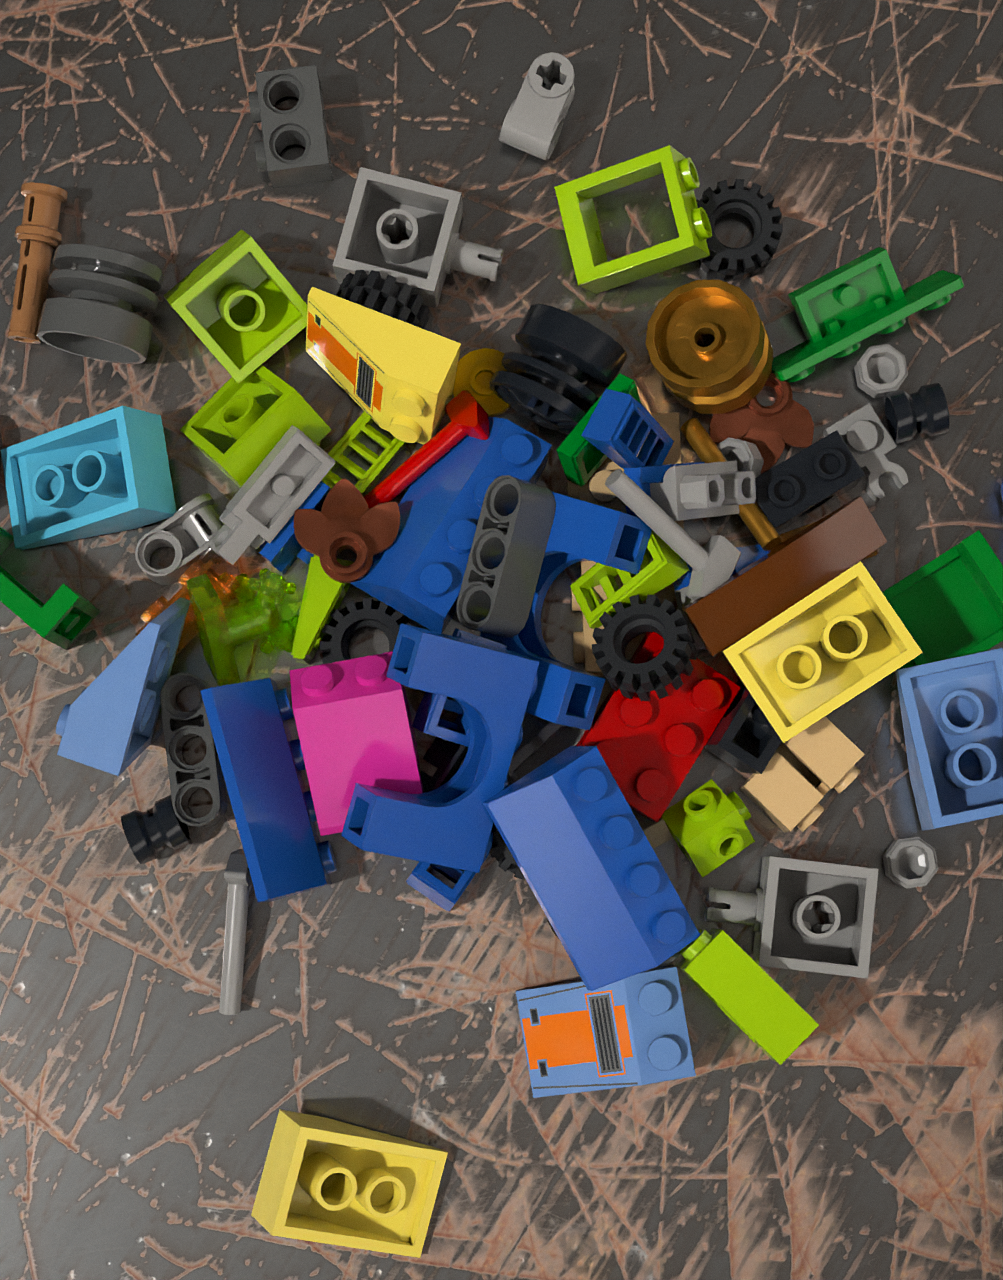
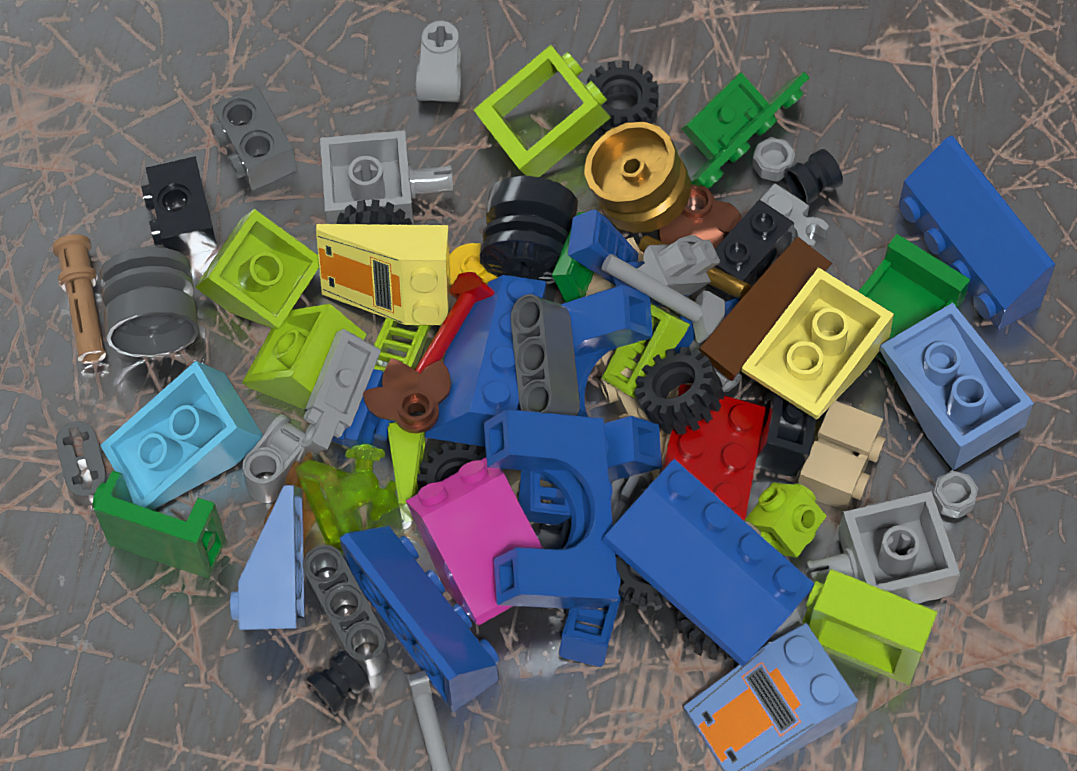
camera: 25 degrees left, 20 degrees down
none -> black brick [141,156,218,256]

